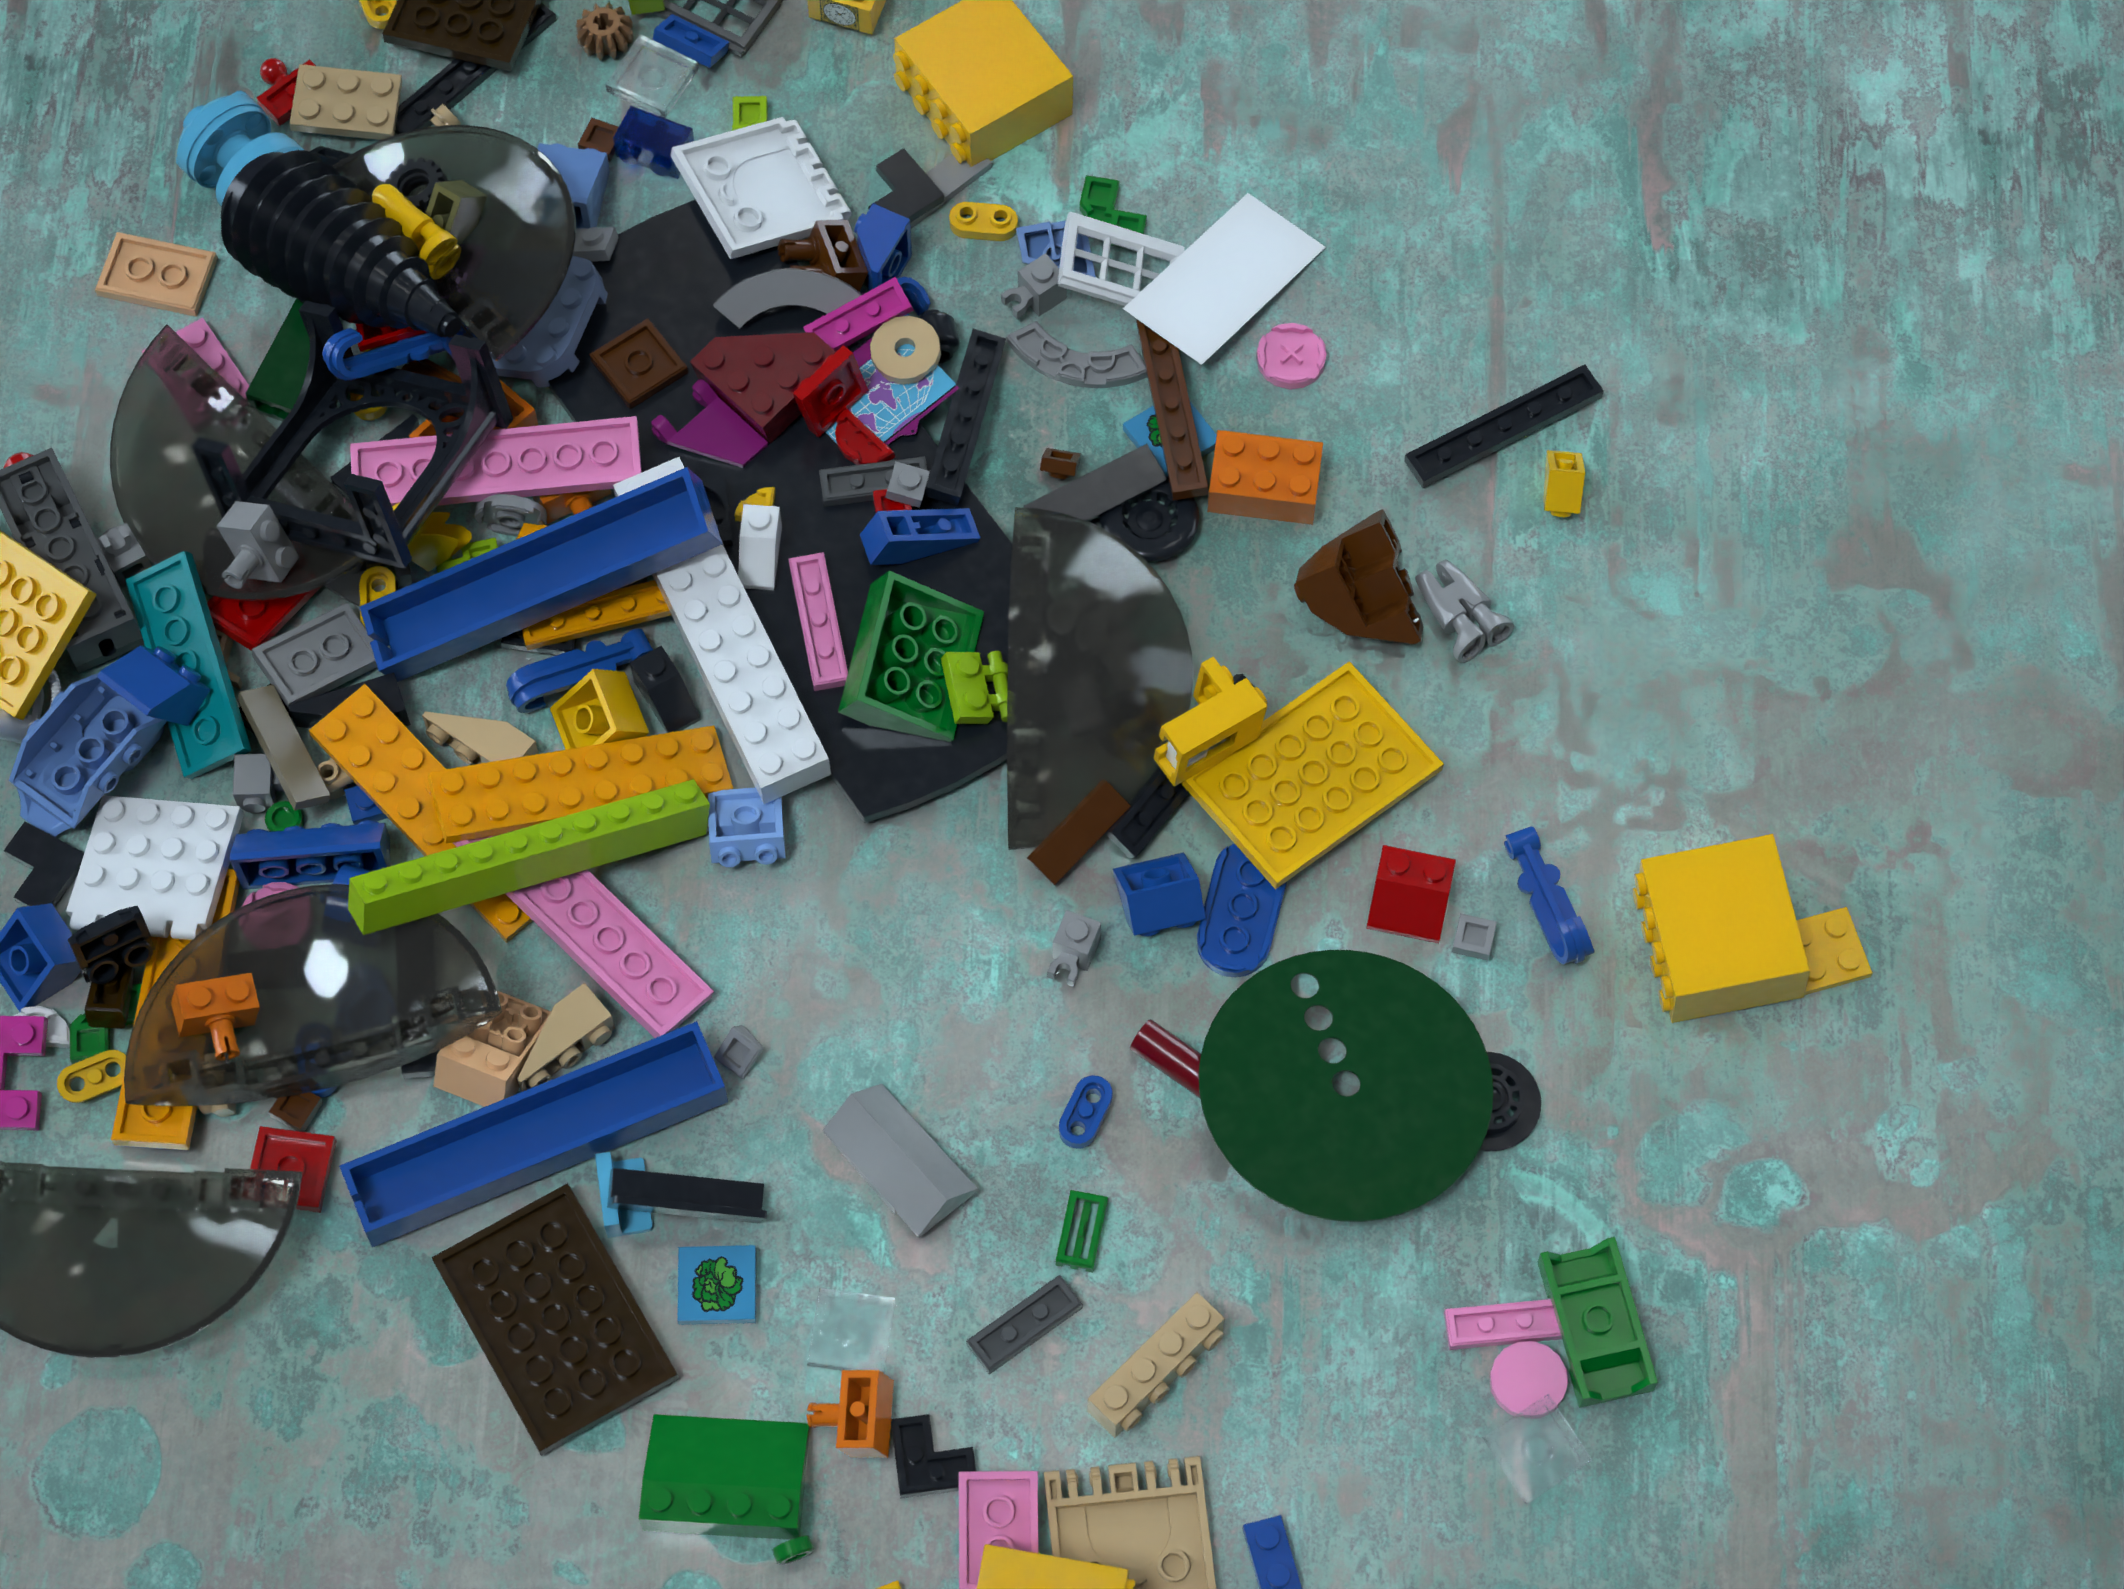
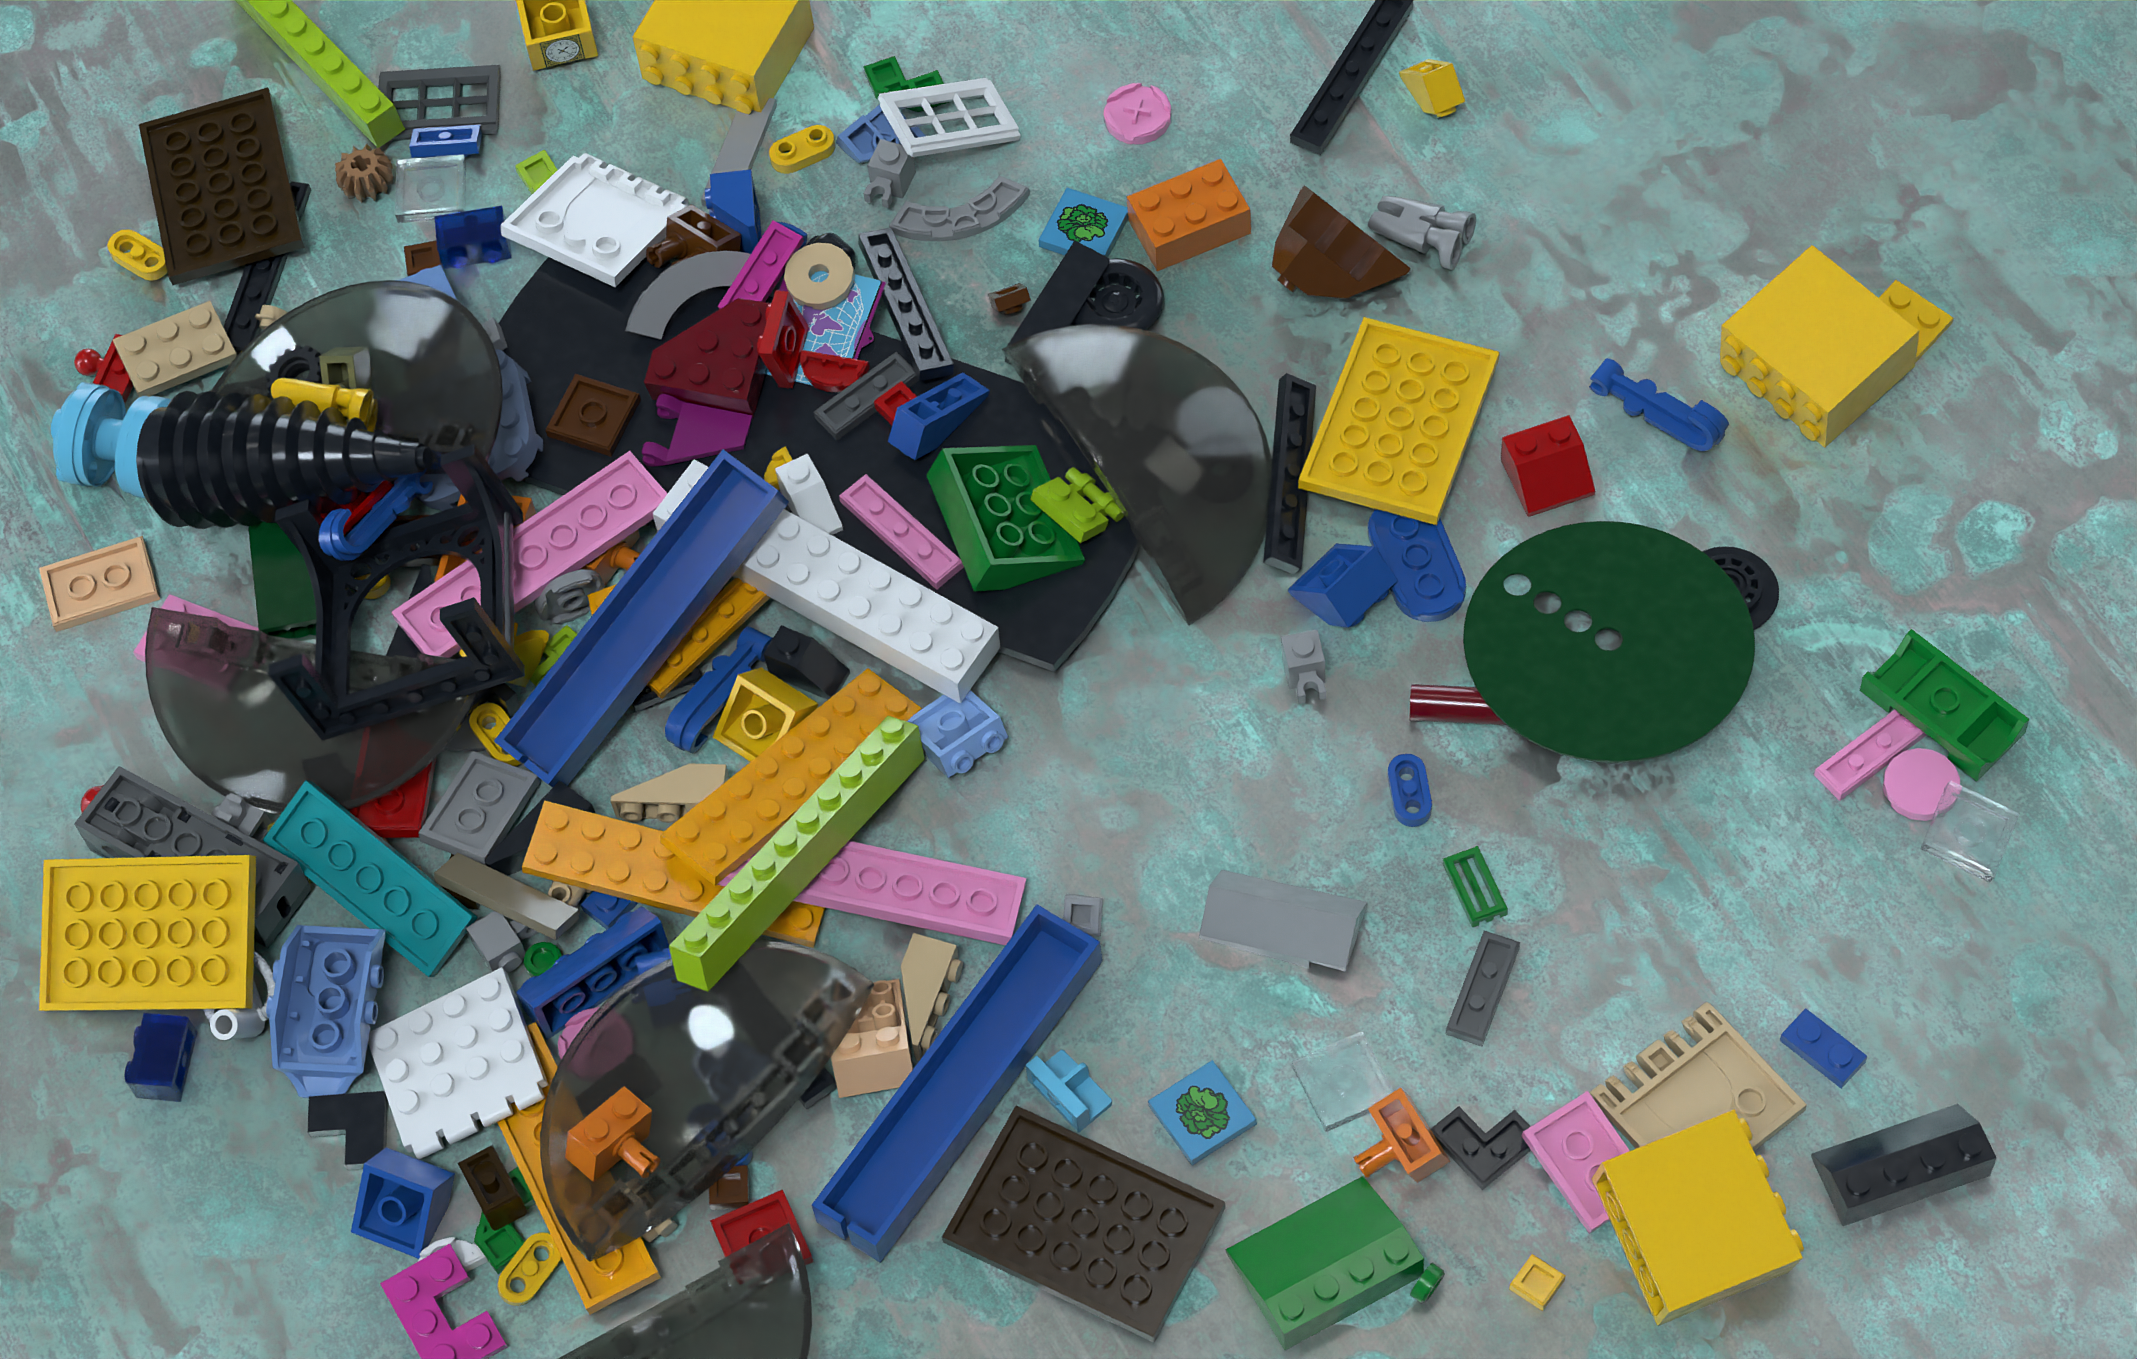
camera: 25 degrees left, 5 degrees down
black slope [67,906,155,984] -> none
blue slope [97,646,211,726] -> none
light grey brick [217,501,300,589] -> none
black panel [607,1168,767,1223] -> none
black tile [868,148,944,223] -> none
light grey plate [885,461,930,508] -> none
reddish brown tile [1027,779,1130,885] -> none
tan brick [1087,1292,1225,1438] -> none
white sticker [1123,193,1326,365] -> none
reddish brown plate [1136,320,1208,500] -> none
yellow brick [1153,656,1267,786] -> none
light grey plate [1452,913,1497,961] -> none

